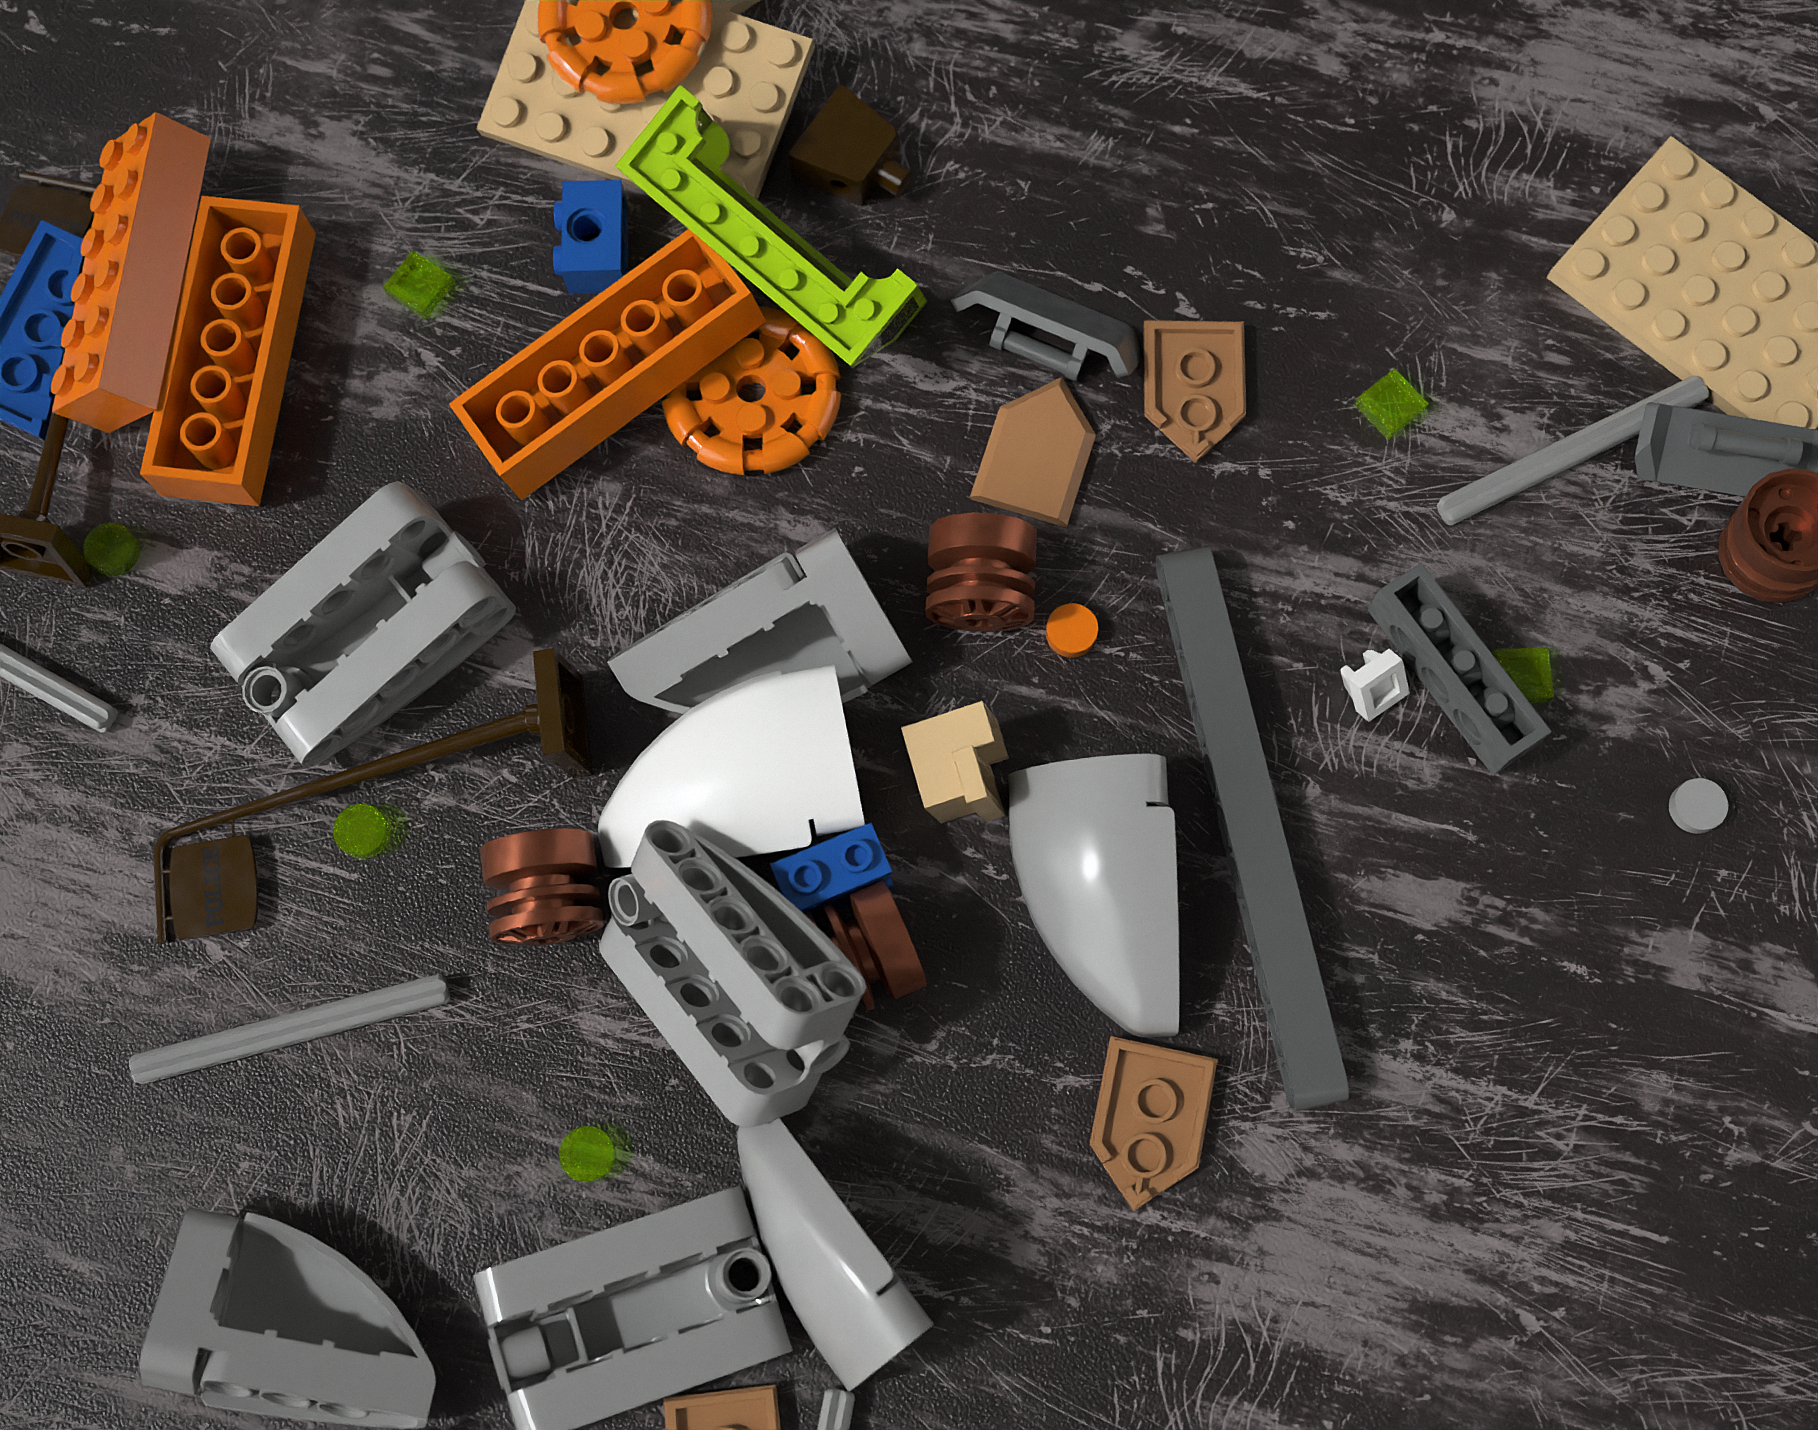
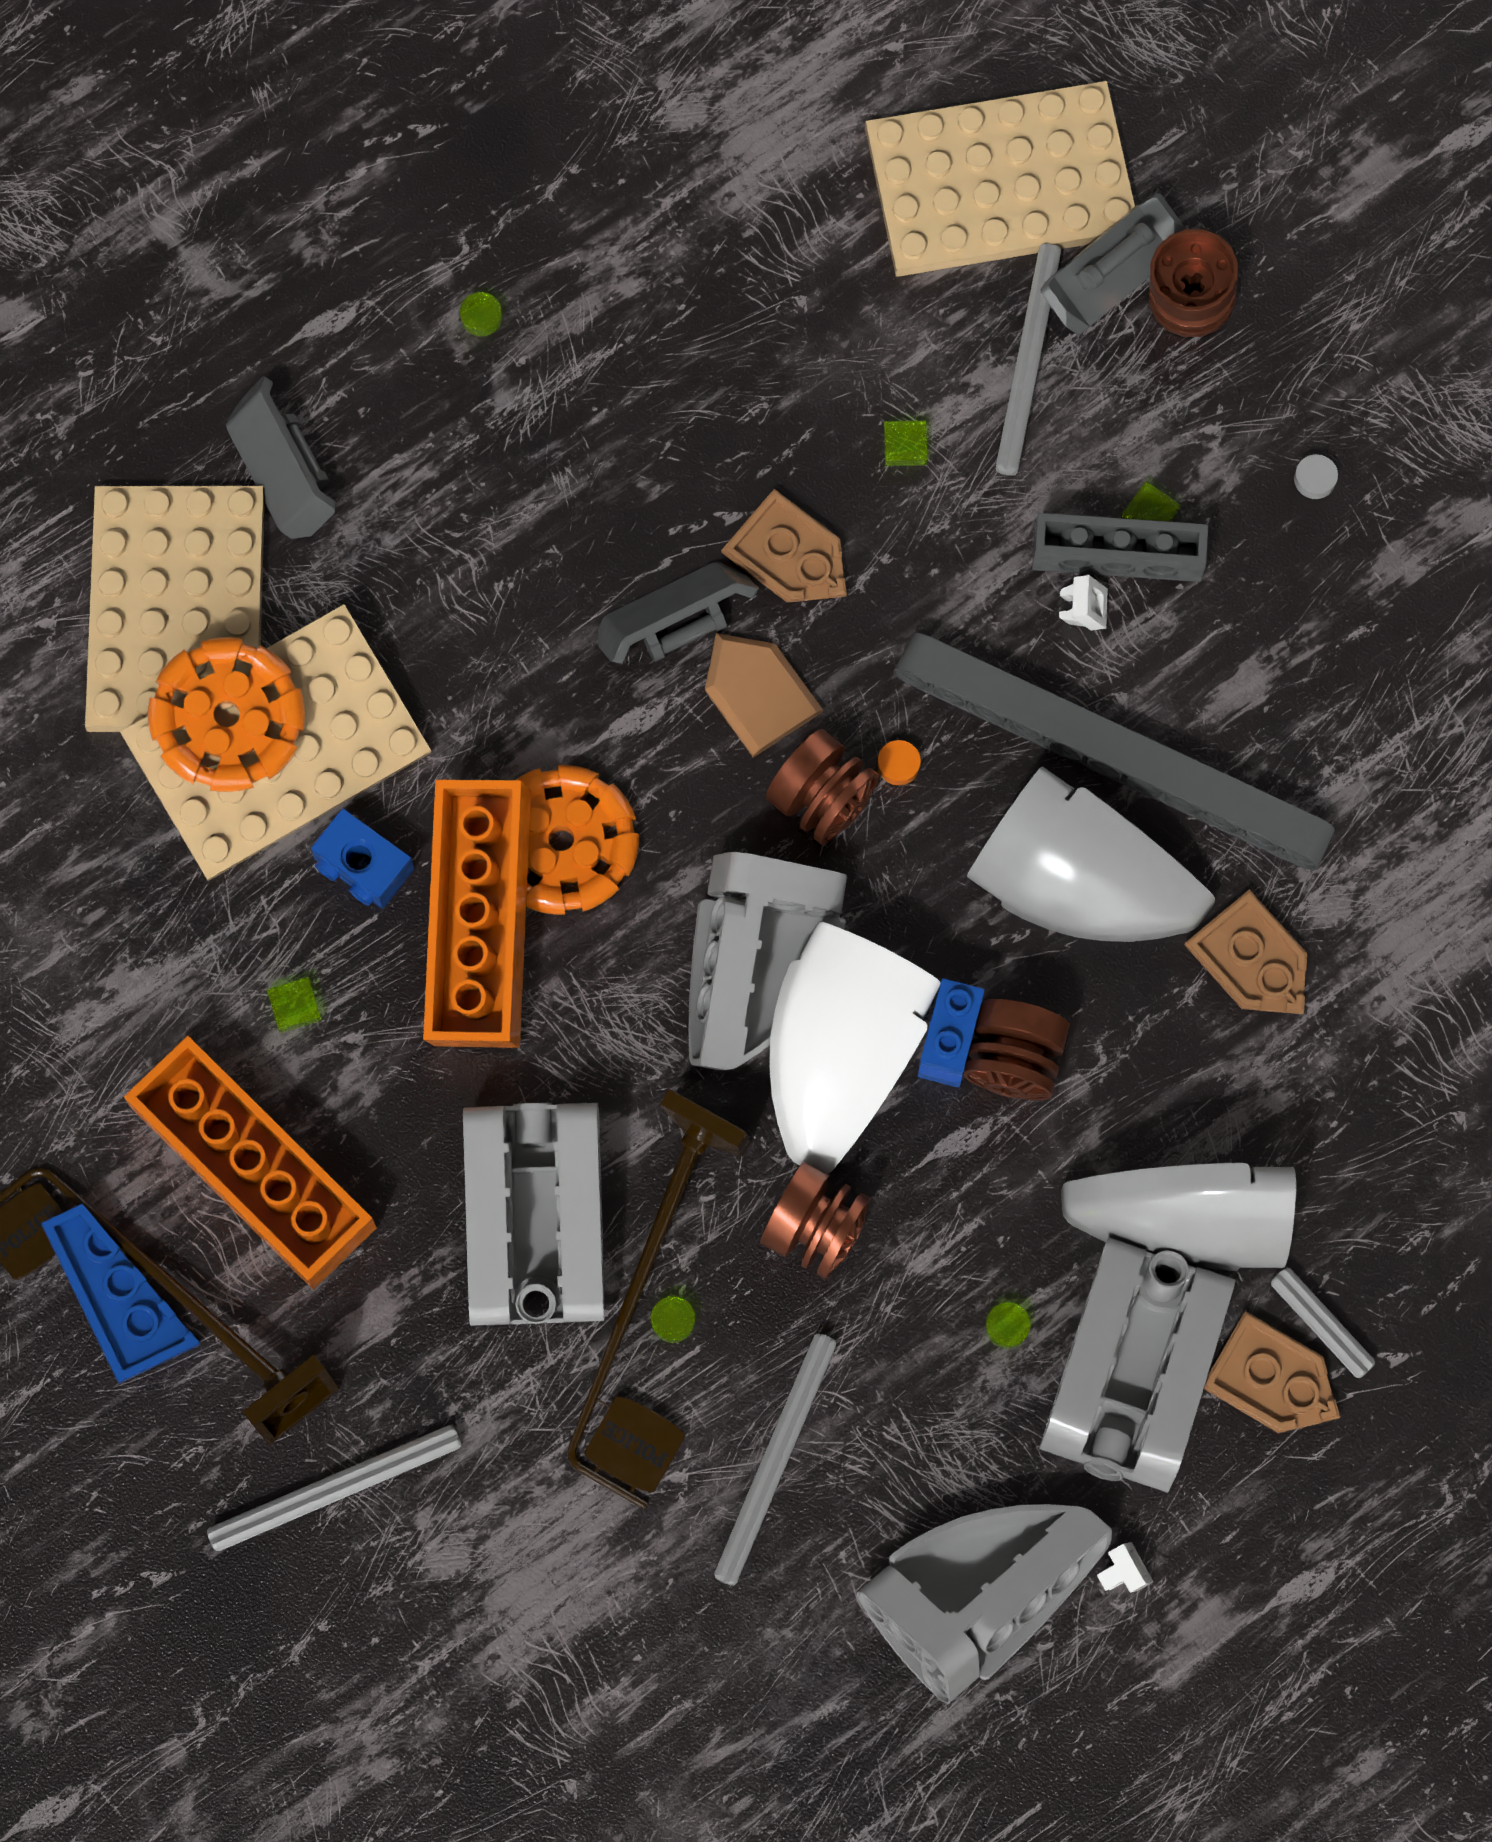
camera: 55 degrees left, 0 degrees up
orange brick [51,112,211,433] -> none
clear neon green tile [83,522,140,576] -> none
light grey panel [599,820,866,1128] -> none
lime windscreen [615,85,927,368] -> none
dark brown torso [788,84,913,206] -> none
tan plate [901,701,1009,824] -> none

